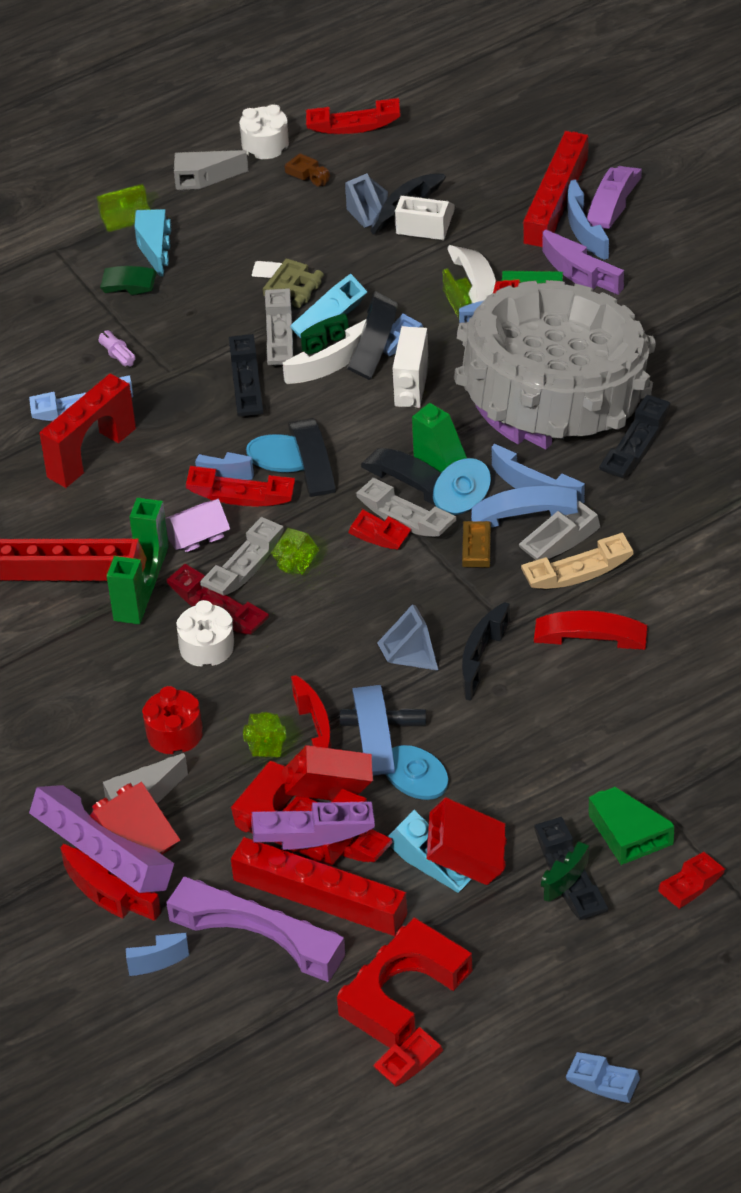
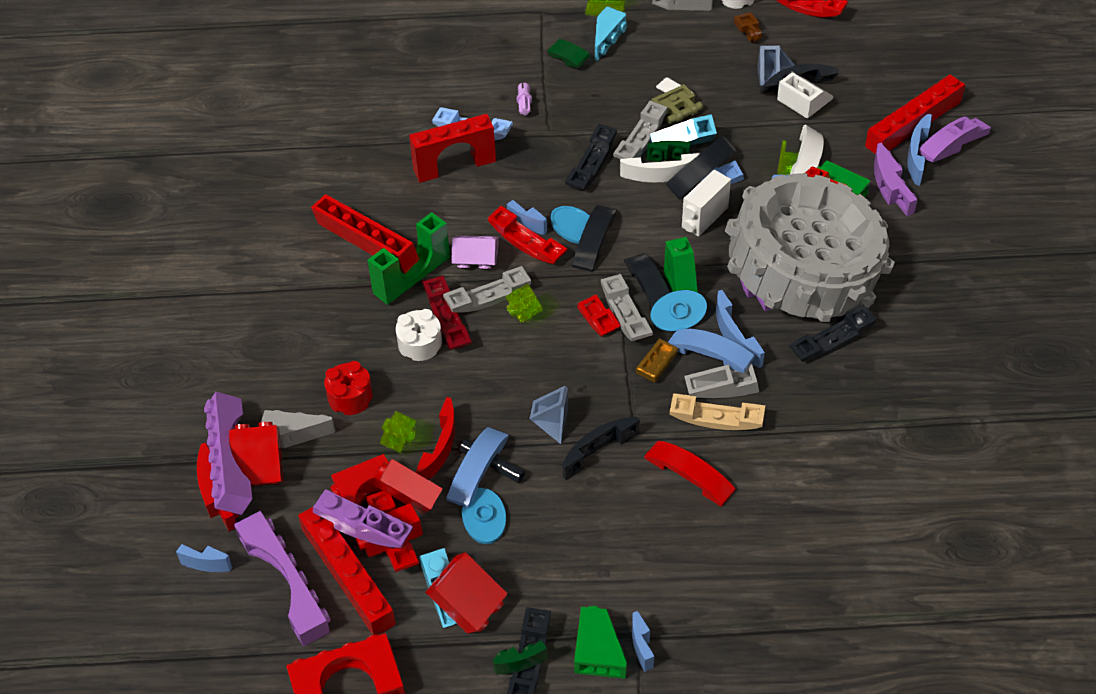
camera: 30 degrees right, 5 degrees up
none -> medium blue slope [632,611,654,672]

